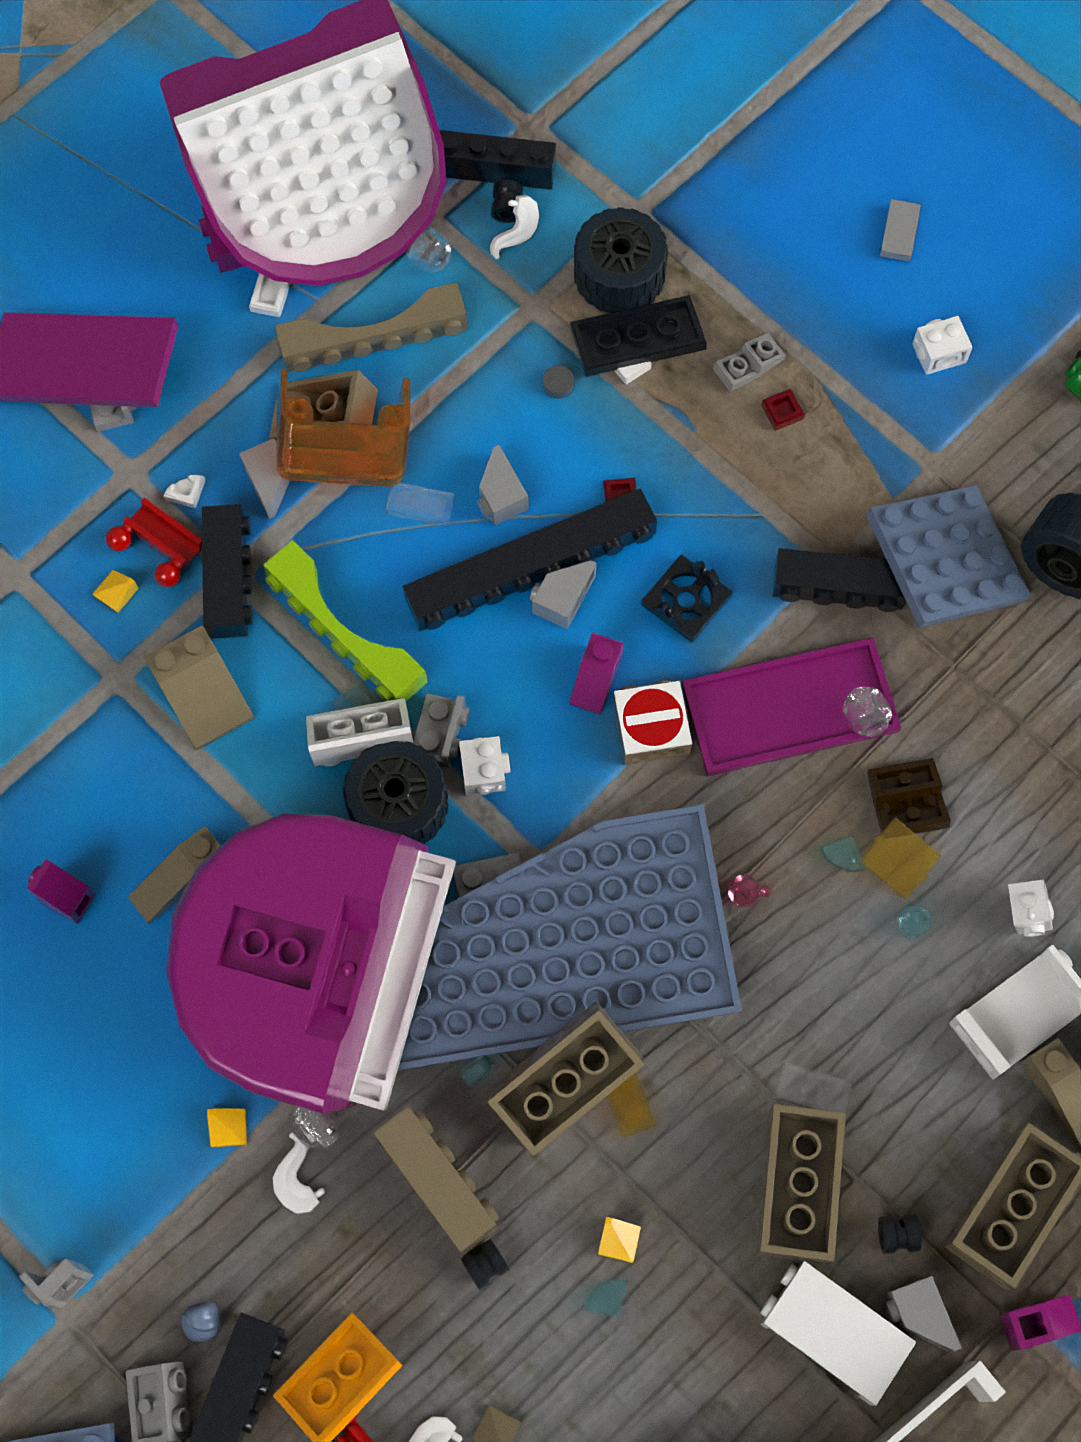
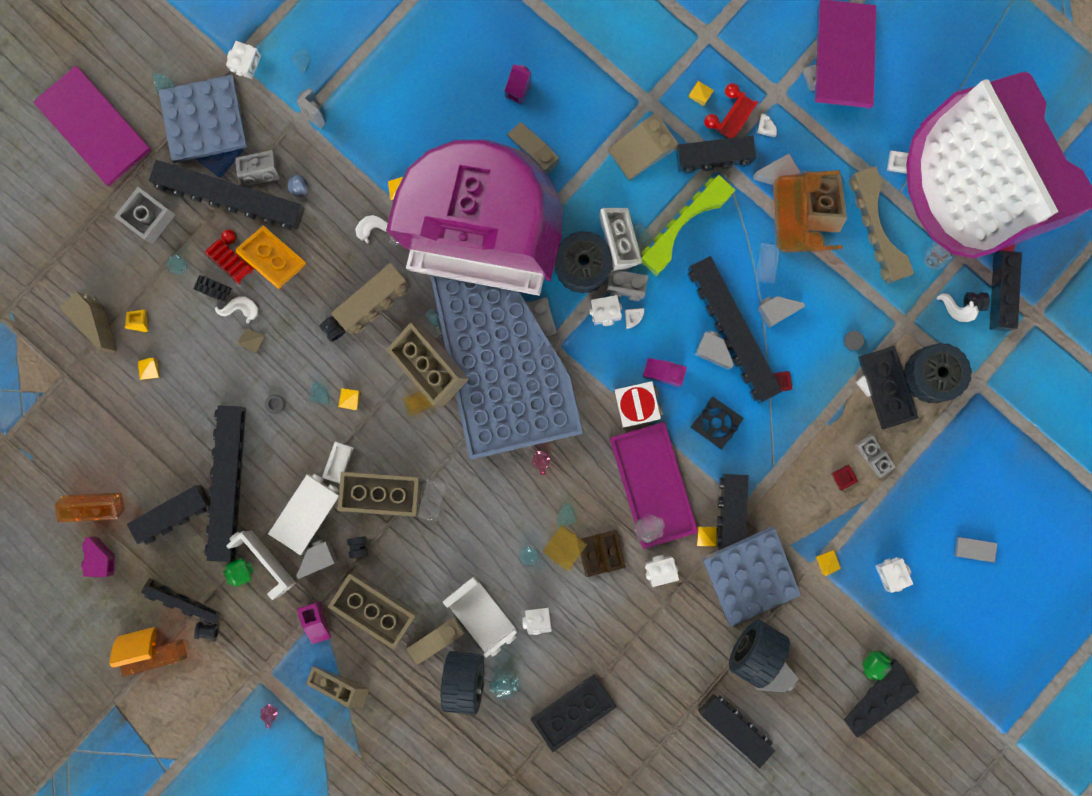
camera: 85 degrees right, 15 degrees up
none -> dark grey tile [265,395,285,414]
none -> white tile [322,441,354,484]
none -> white tile [625,308,644,329]
none -> white head [645,555,679,587]
none -> yellow slope [697,526,717,546]
none -> yellow slope [816,550,841,576]

